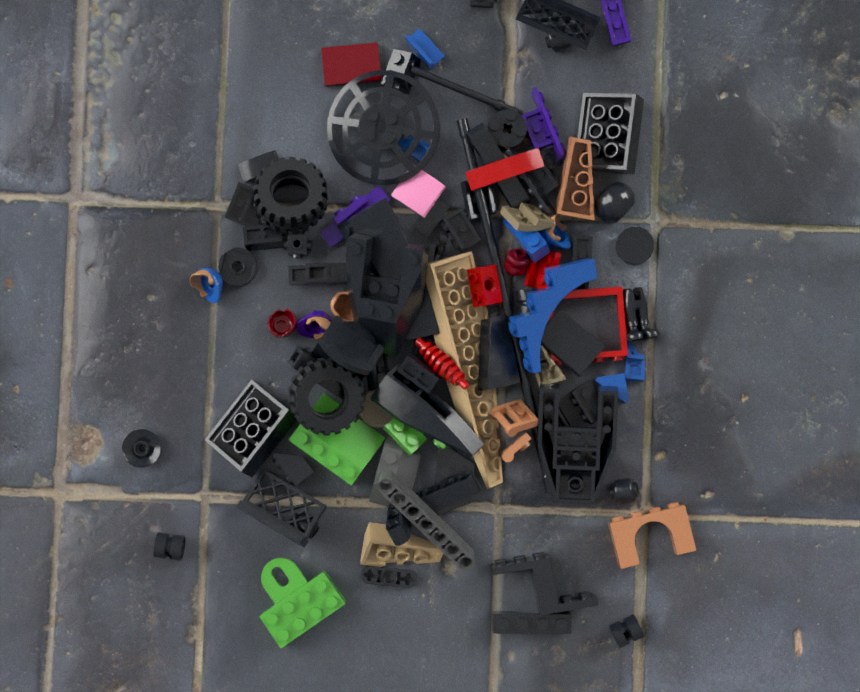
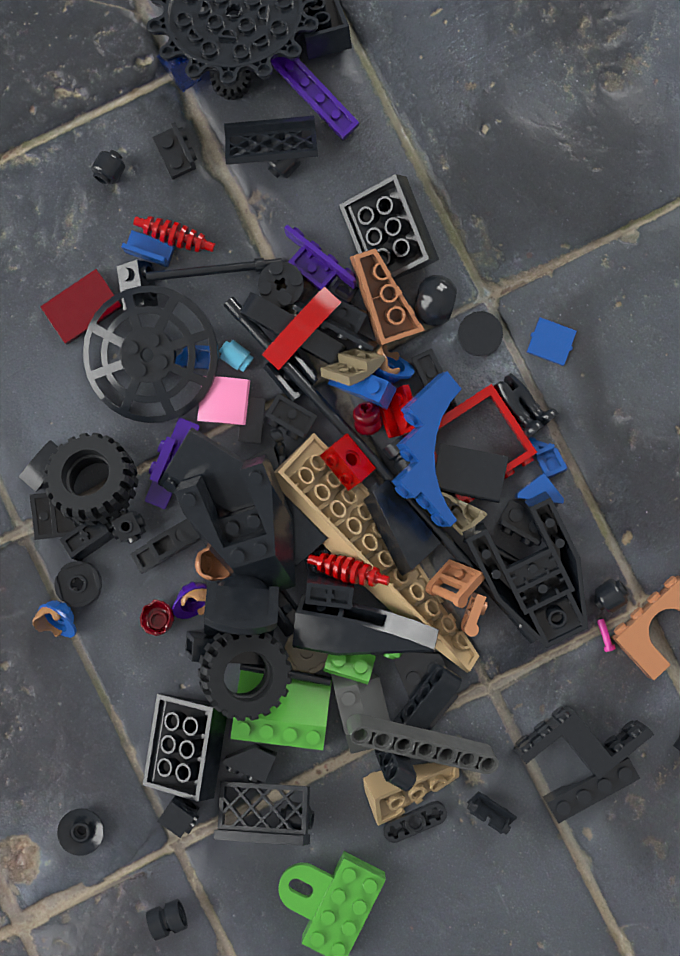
camera: 25 degrees left, 0 degrees up
none -> red piece [133,216,215,253]
none -> black brick [157,795,200,838]
none -> medium azure brick [219,340,254,372]
none -> black bar [240,664,332,686]
none -> black hinge [467,791,517,835]
none -> blue piece [526,317,577,366]
none -> dark pink piece [597,619,616,652]

